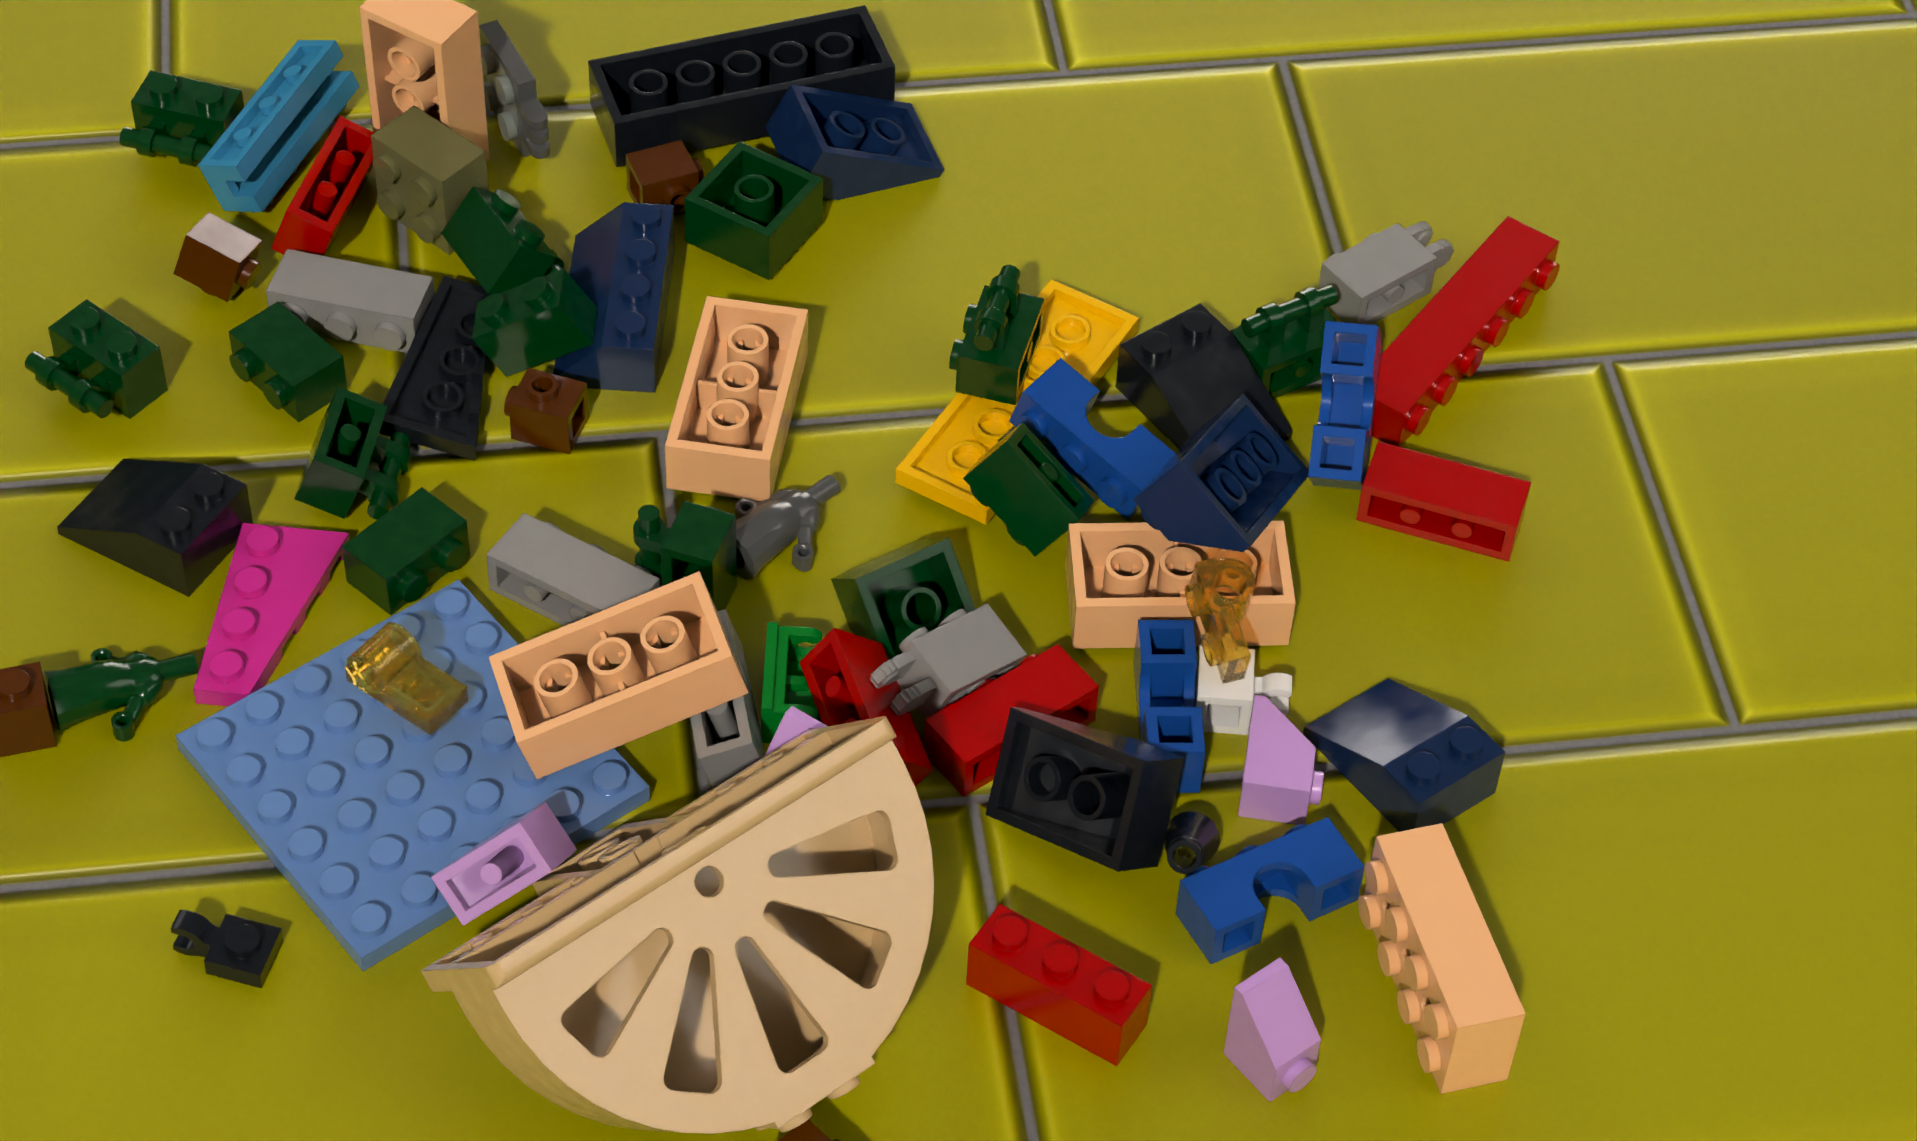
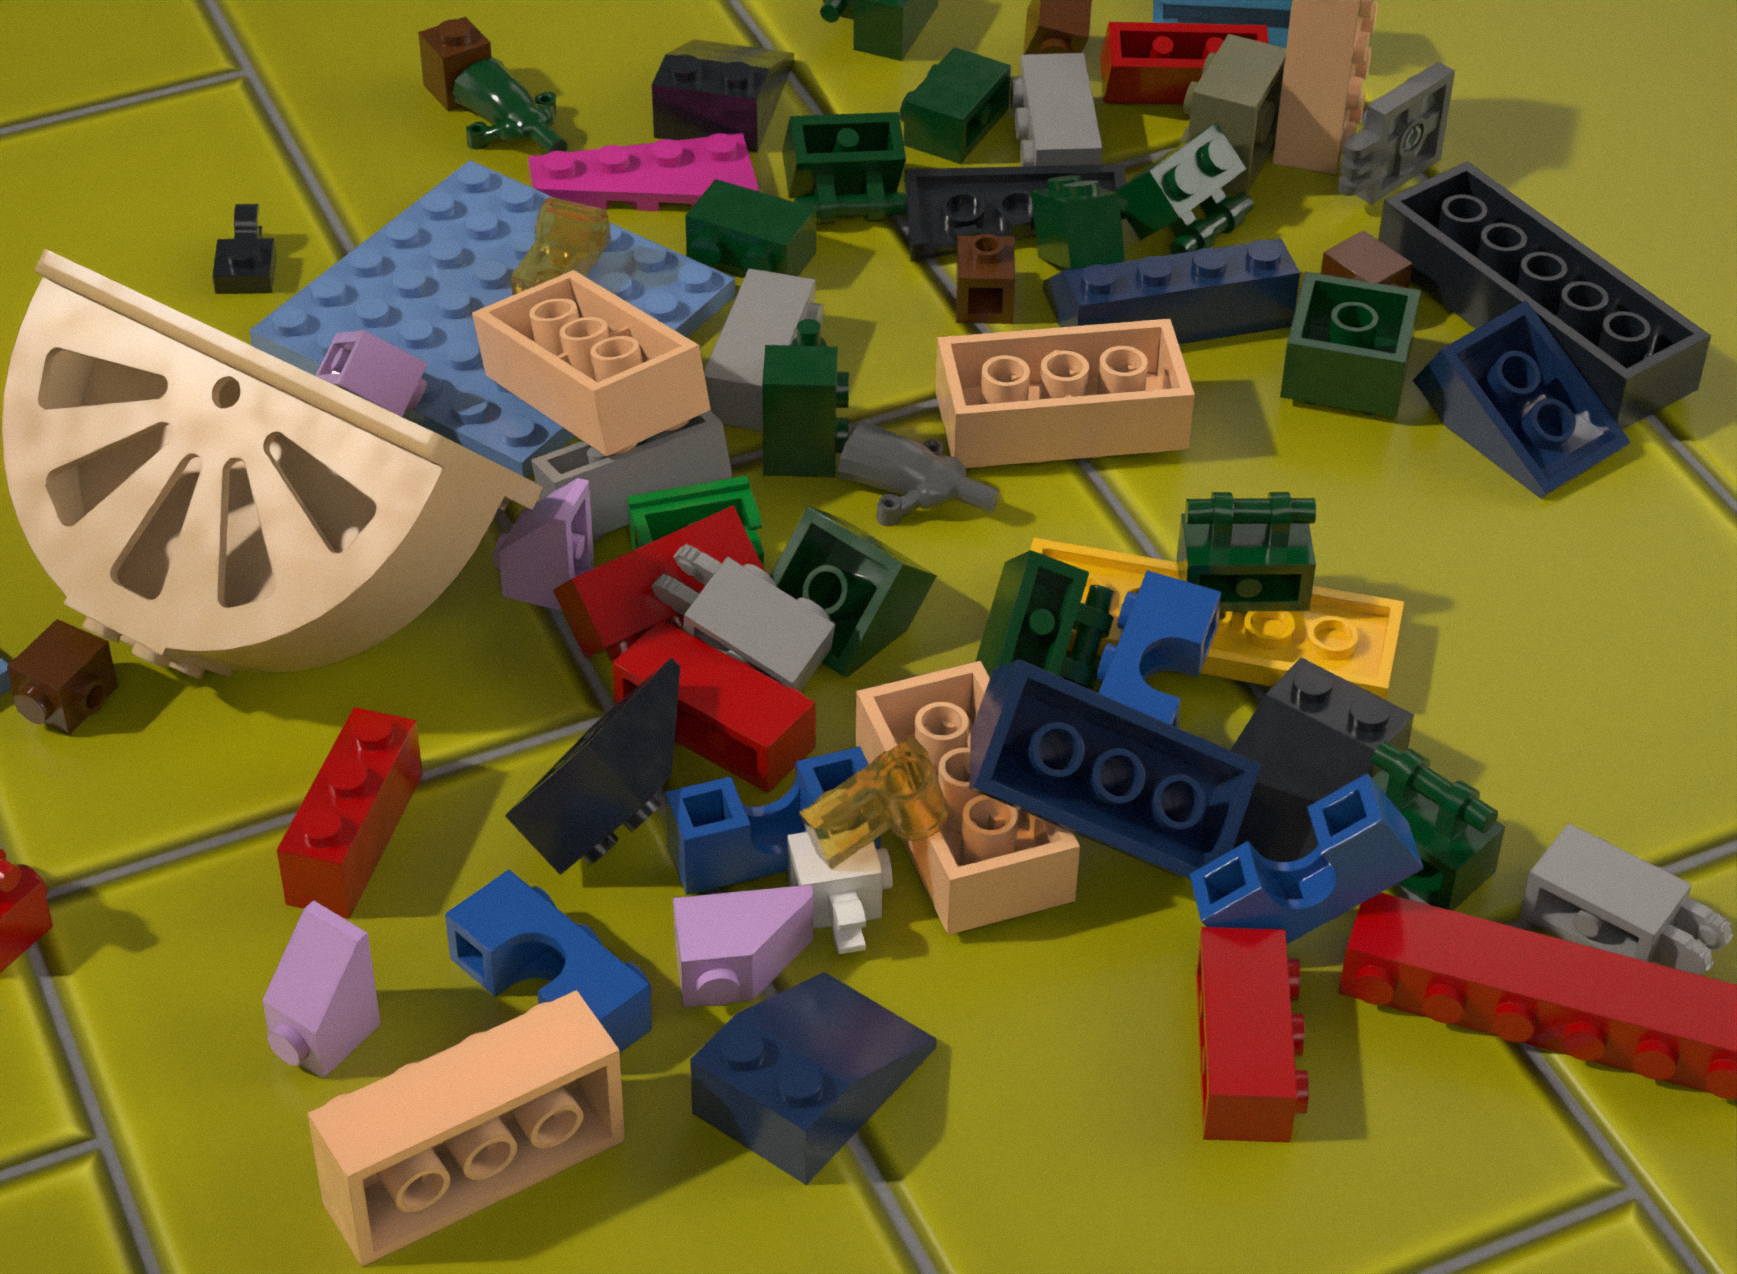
camera: 75 degrees right, 5 degrees down
black cone [1164,811,1220,874] -> none

